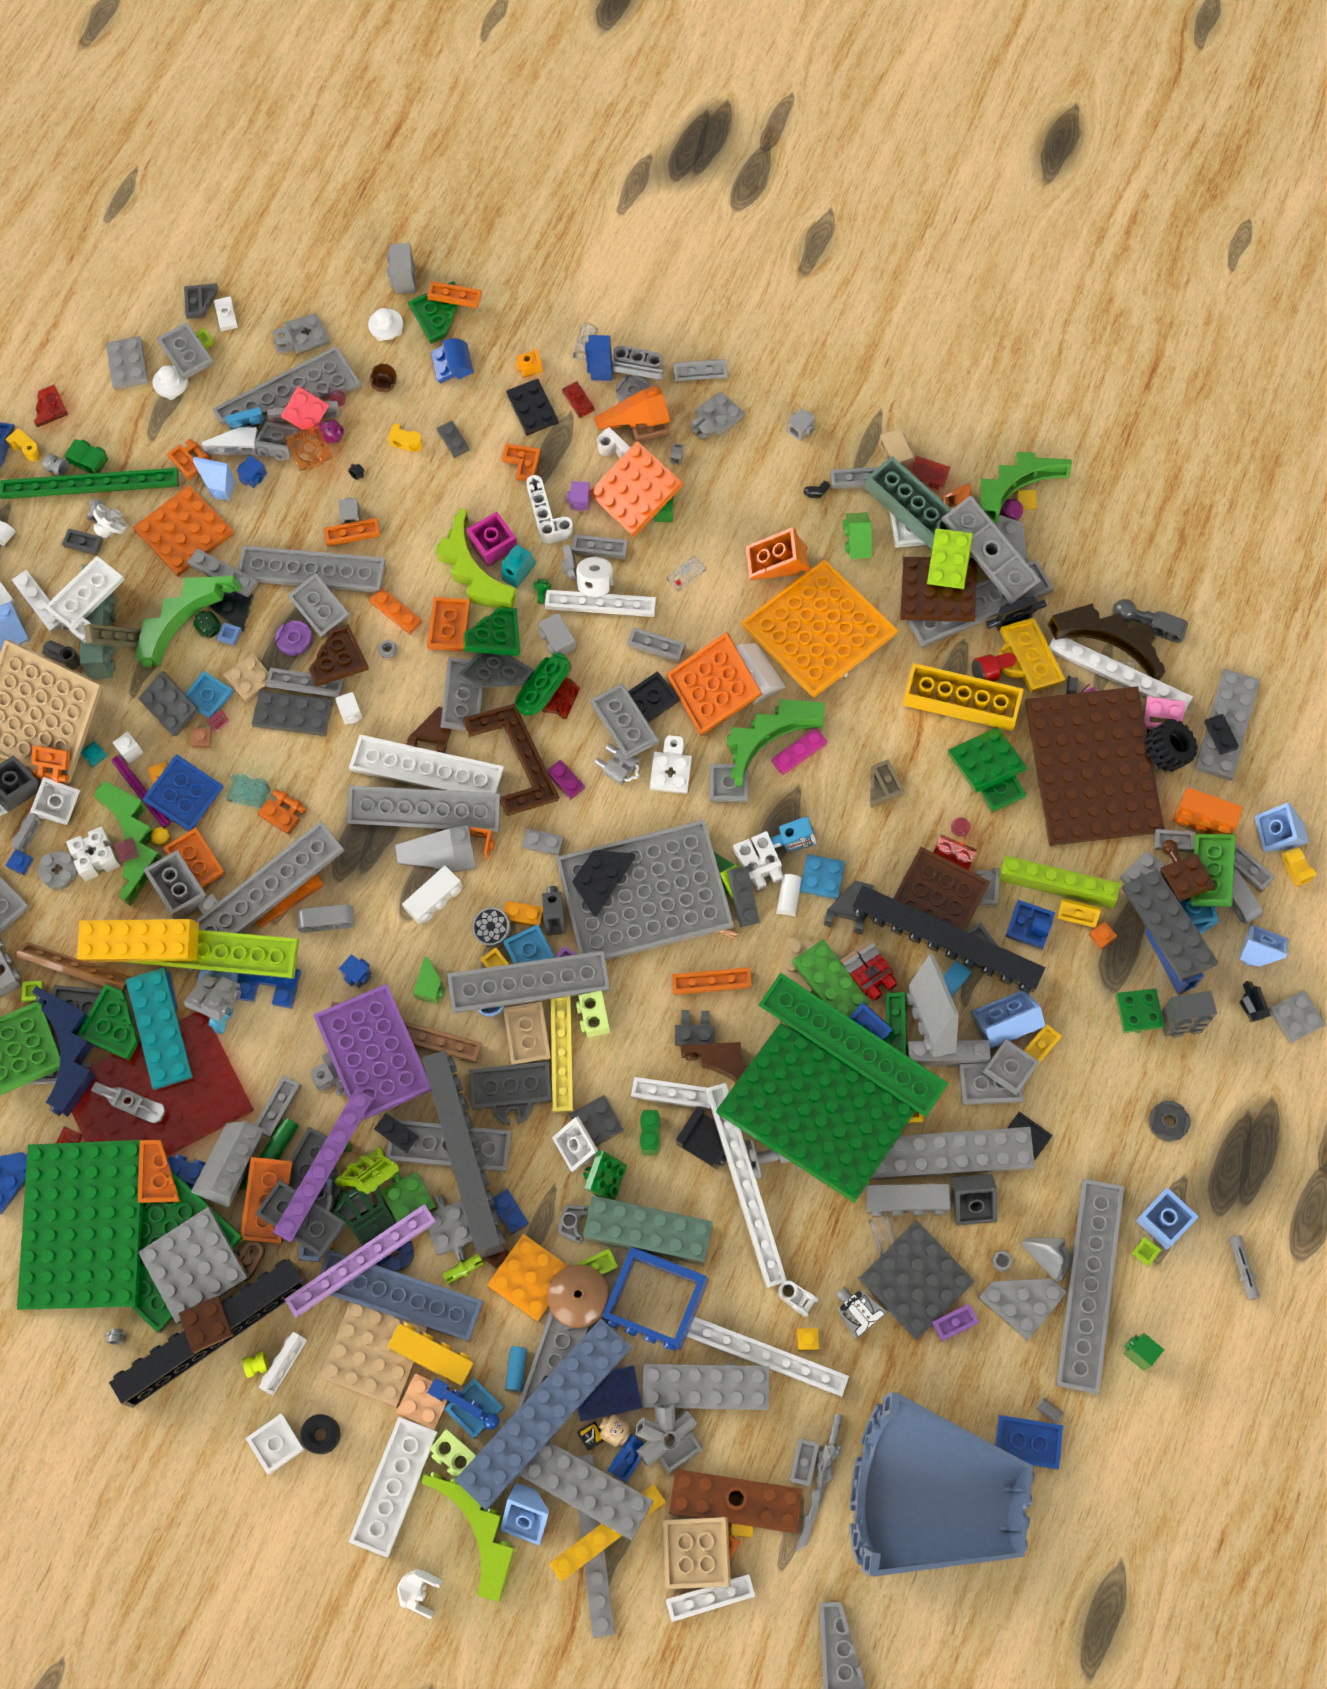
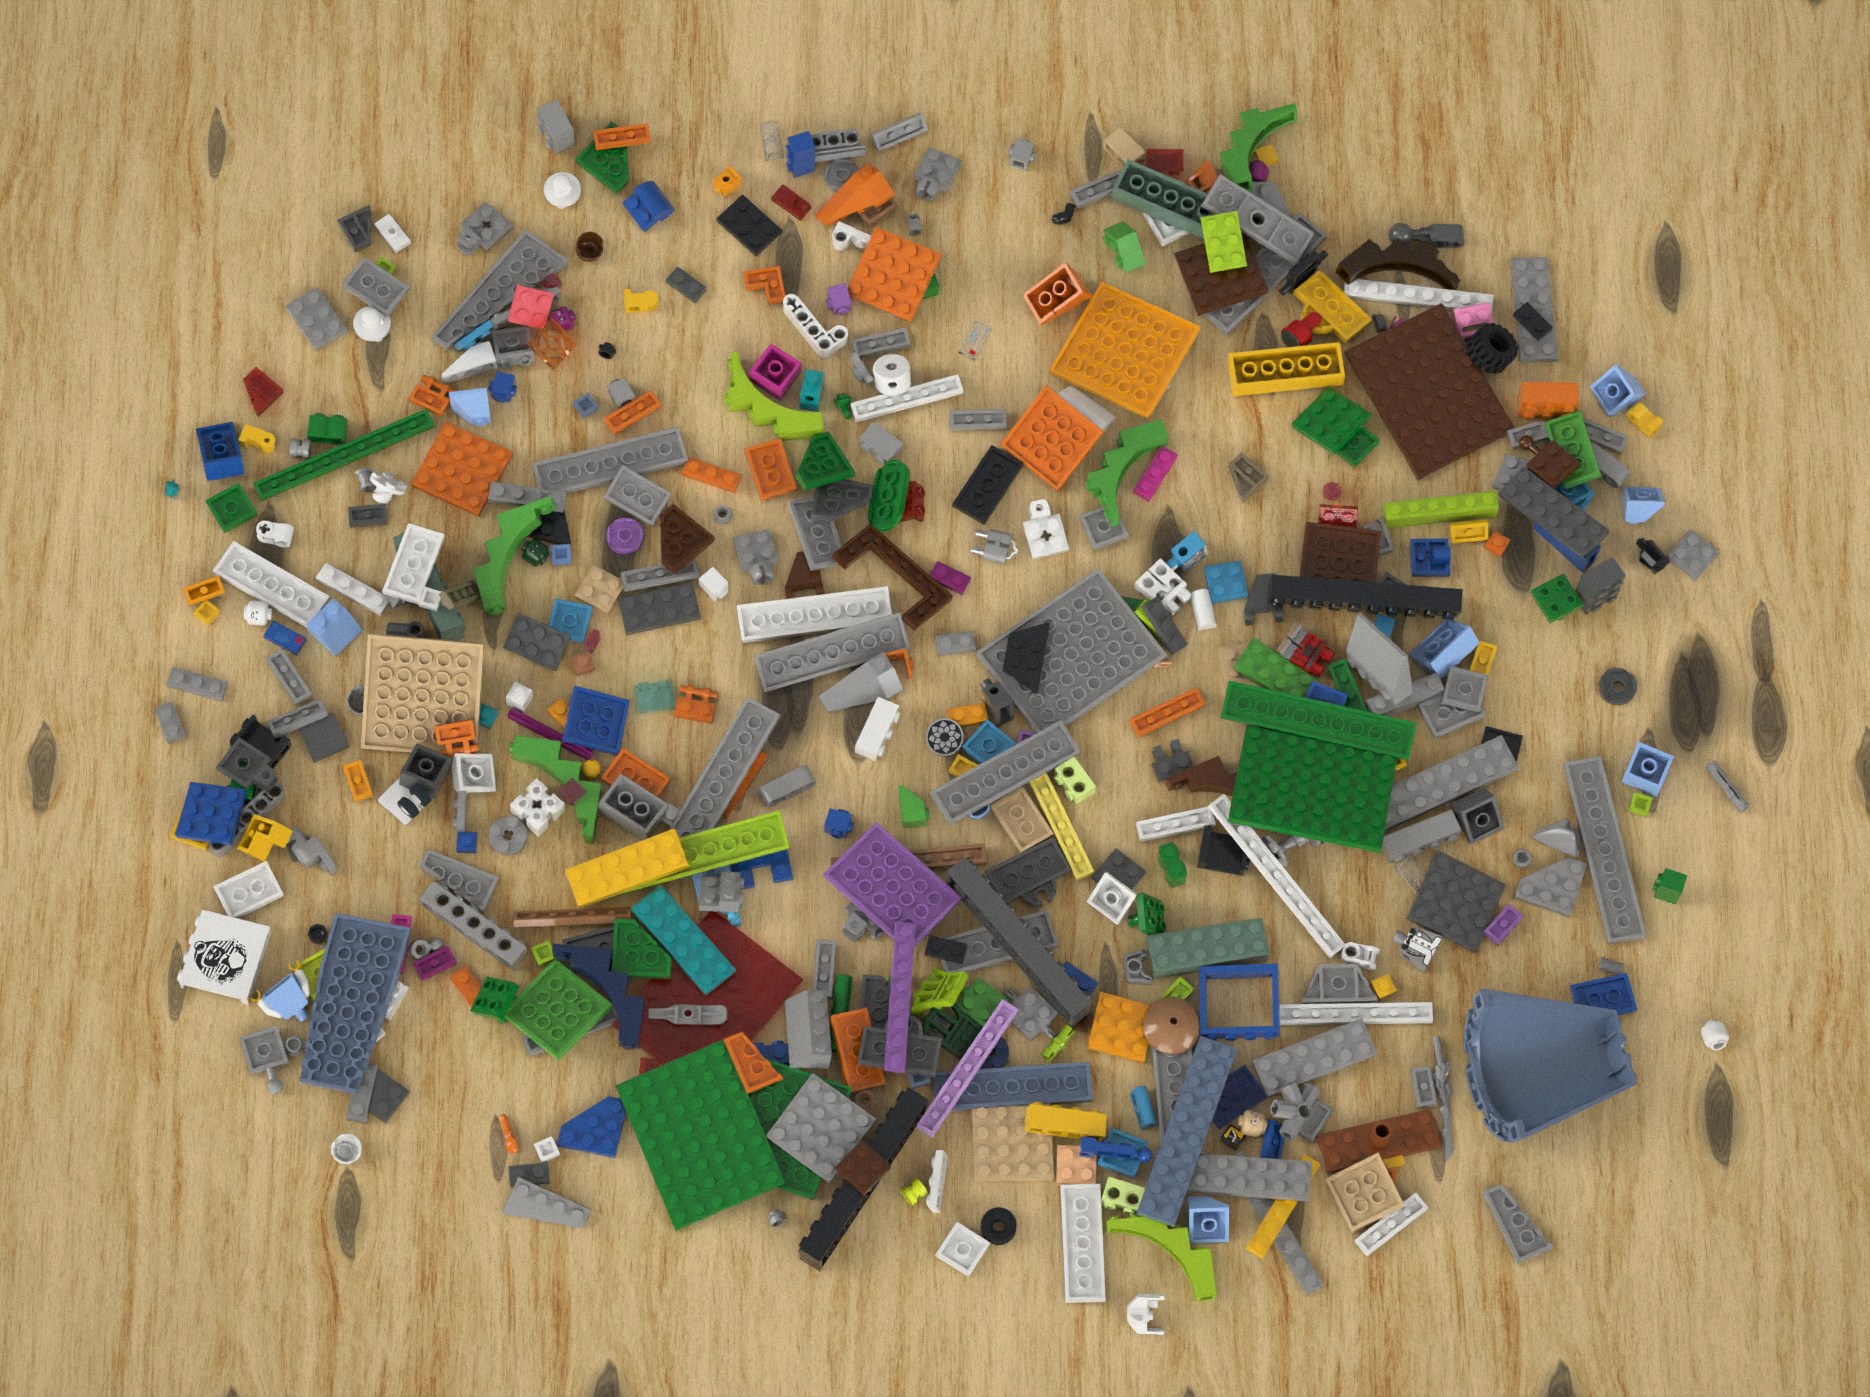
camera: 30 degrees left, 0 degrees up
light grey tile [590,683,659,760] -> none
none -> sand blue plate [573,393,599,419]
none -> light grey plate [733,529,779,585]
none -> light grey wing [1302,964,1378,1004]
none -> white head [1701,1020,1729,1050]

